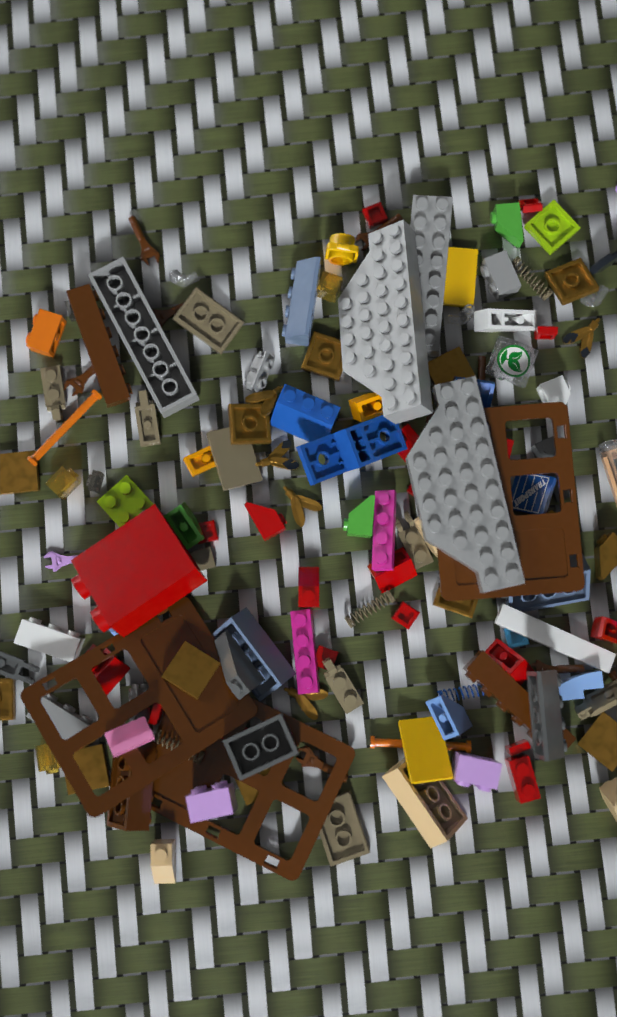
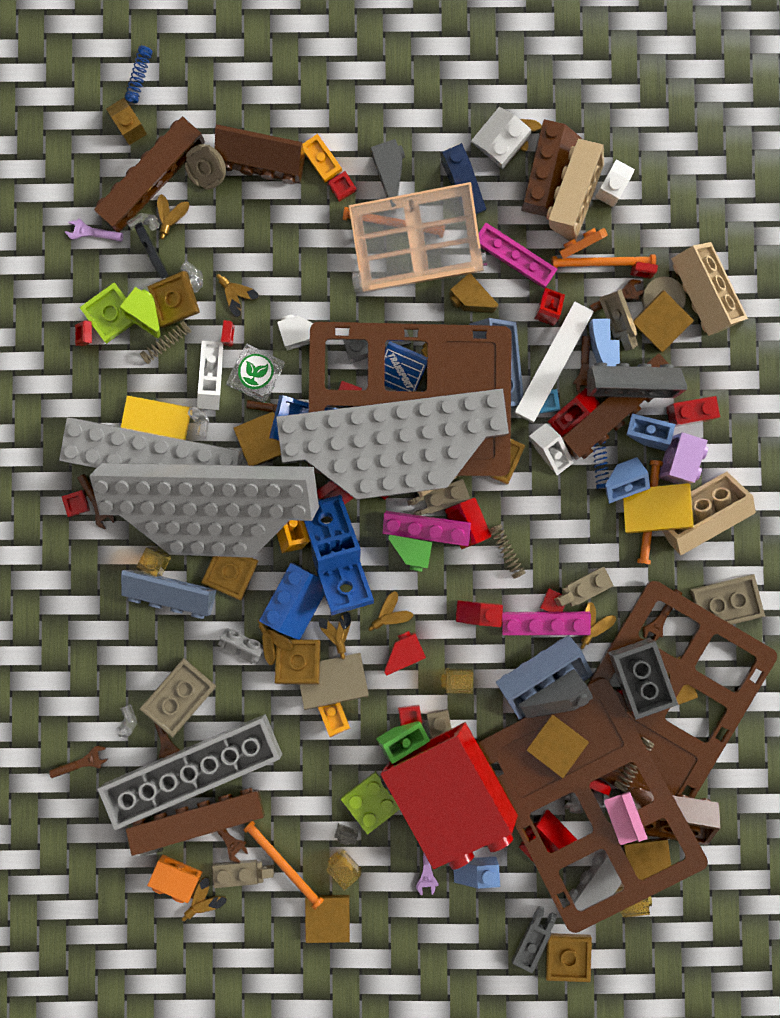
camera: 90 degrees left, 5 degrees up
white brick [13,617,85,662] -> none
dark tan hinge [135,390,161,447] -> none
tan slope [150,839,176,884] -> none
lavender brick [186,780,238,823] -> none
yellow piece [325,233,359,266] -> none
red tile [391,601,420,630] -> none
light grey brick [480,250,522,301] -> none
bright green slope [490,202,524,248] -> none
red tile [505,739,531,756] -> none
none -> lime slope [120,287,160,339]
none -> pearl gold piece [182,877,227,921]
none -> clear yellow brick [441,668,473,694]
none -> medium blue slope [453,857,500,889]
none -> white slope [529,423,574,475]
none -> medium blue slope [626,414,676,451]

